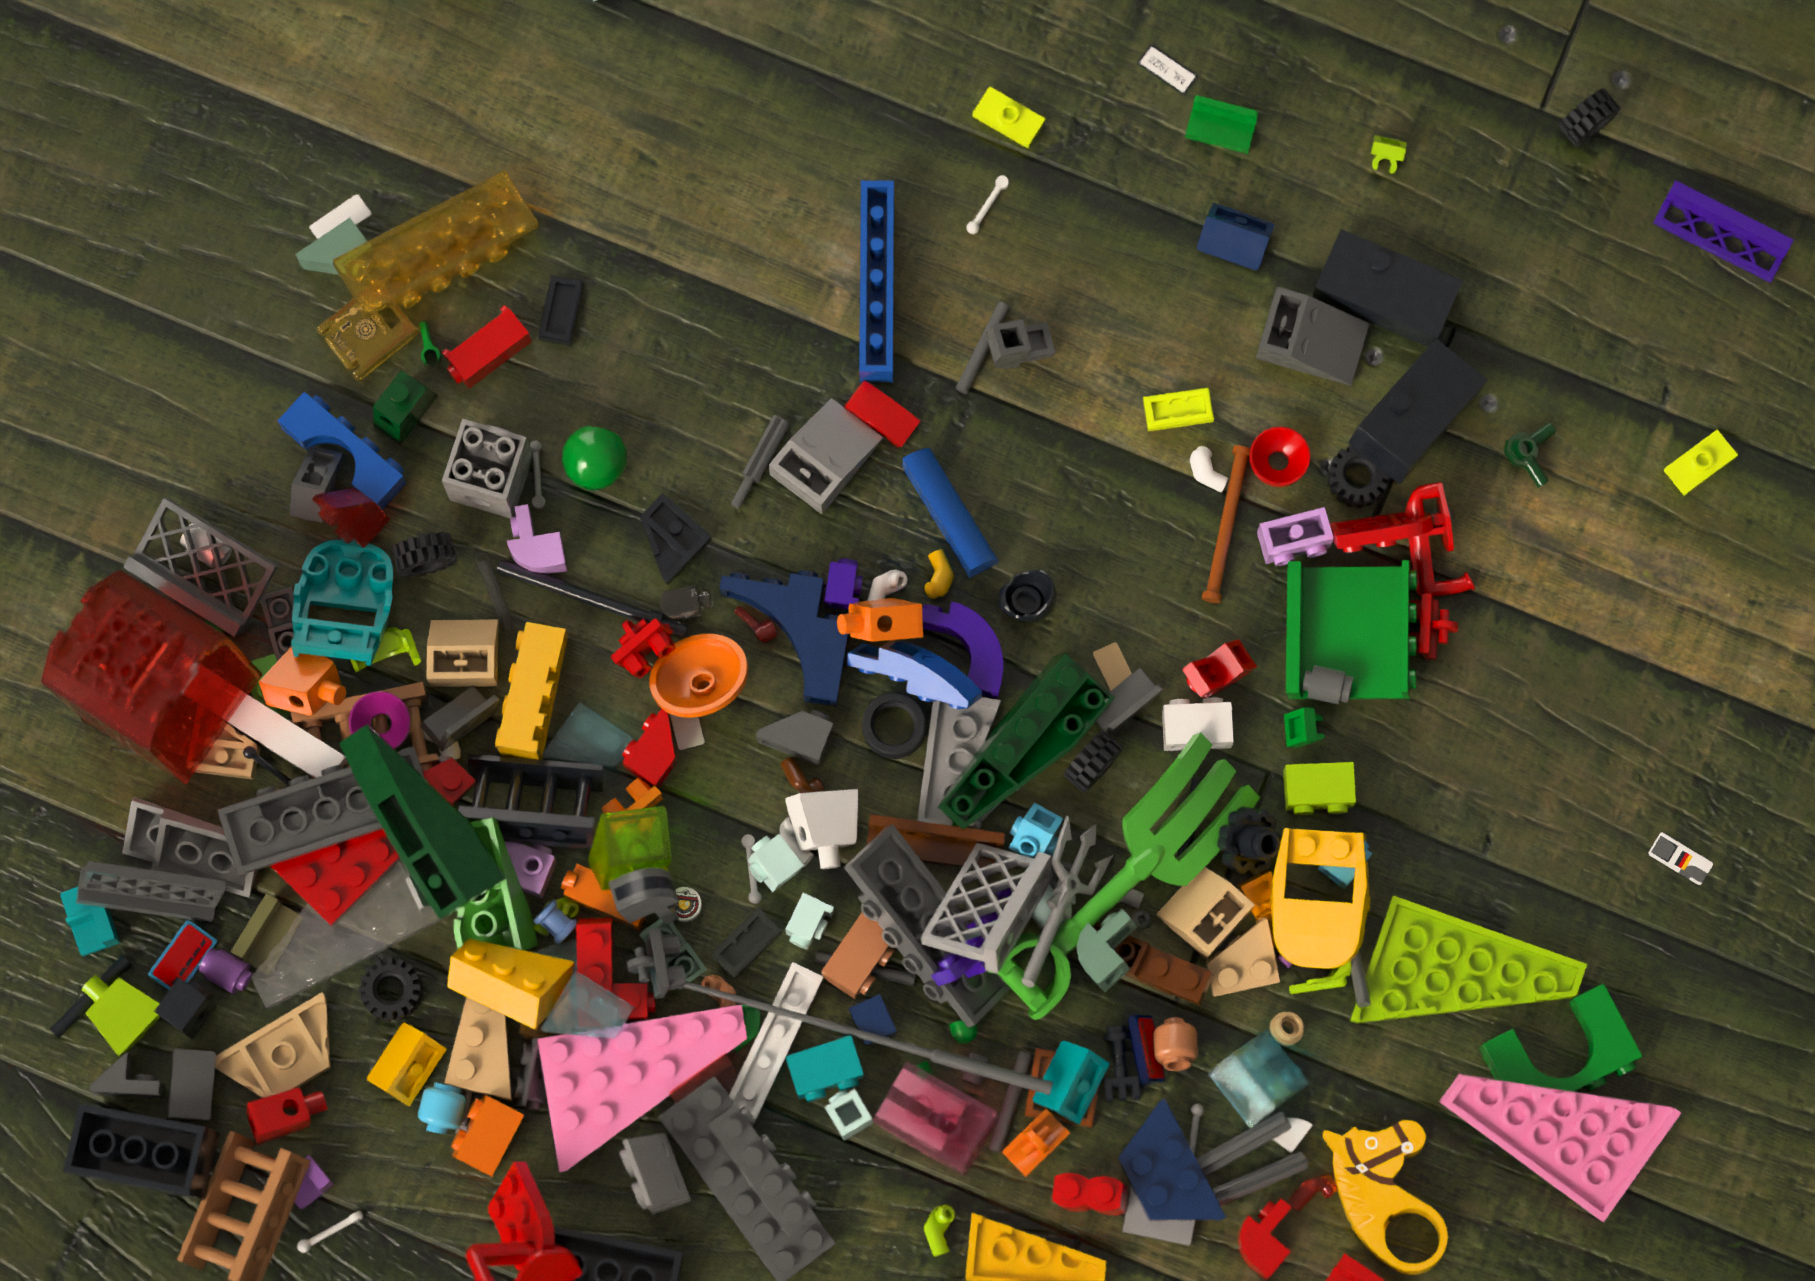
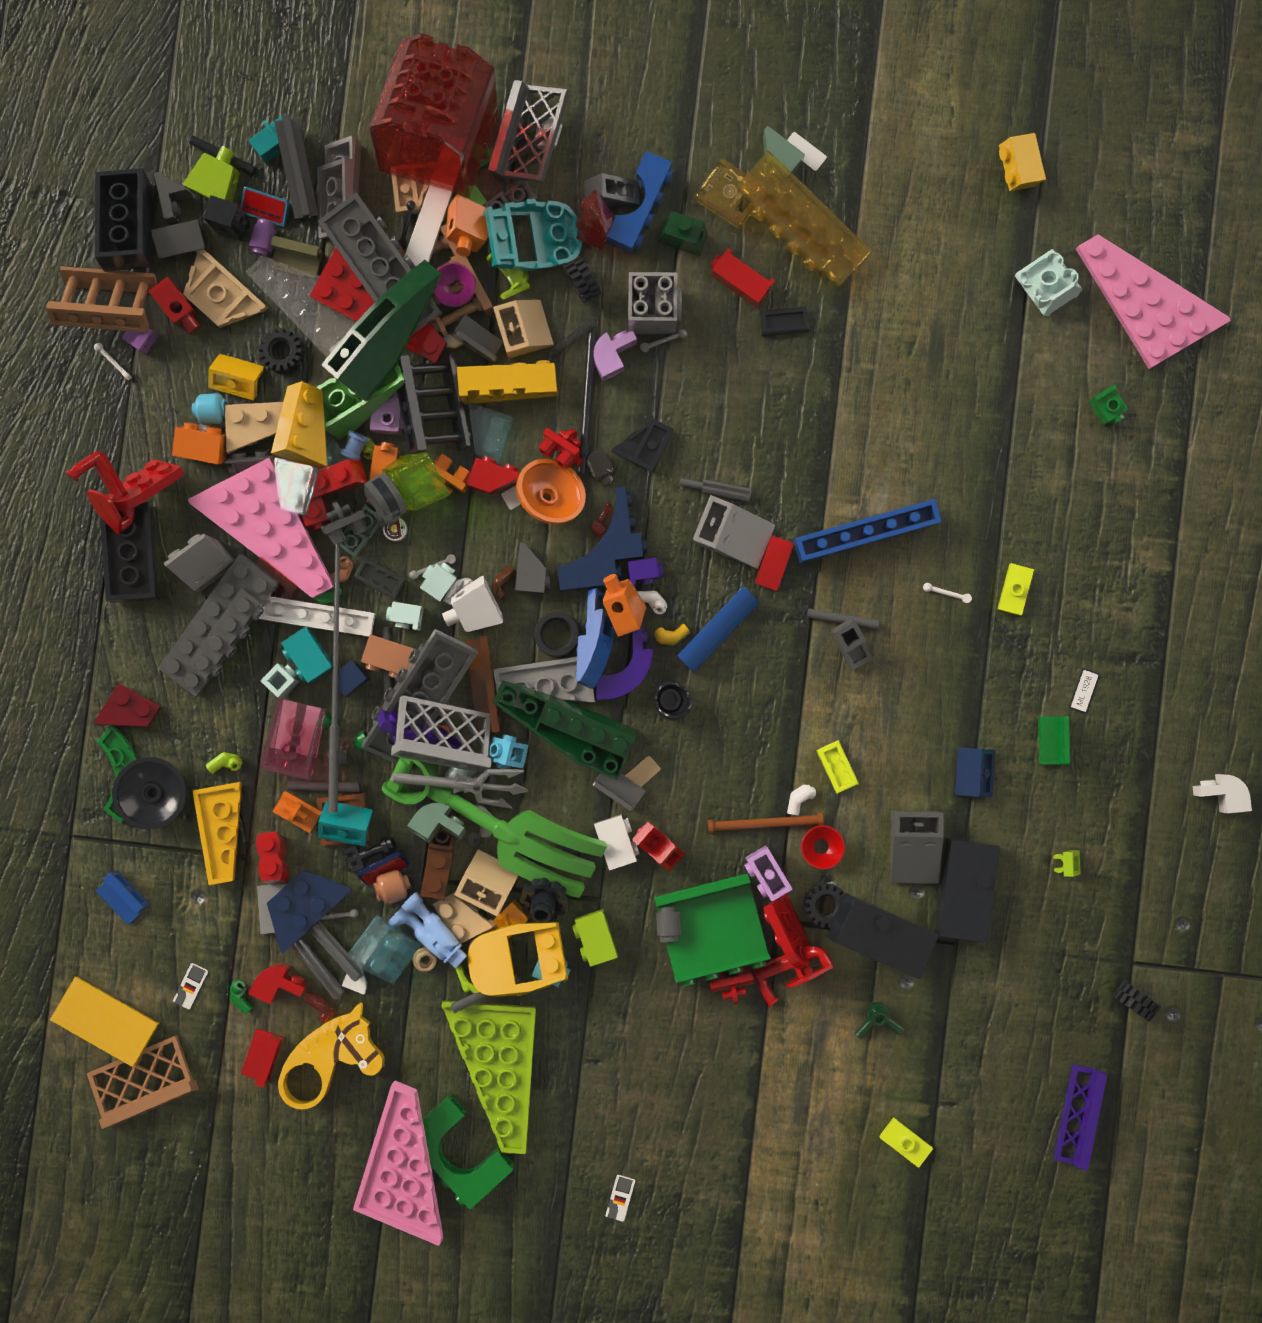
camera: 80 degrees right, 10 degrees up
green hand [419,321,441,366] -> none
green helmet [562,426,627,491] -> none
black tyre [1063,730,1124,793] -> none
green tile [1284,708,1324,748] -> none
none -> light blue piece [388,892,467,968]

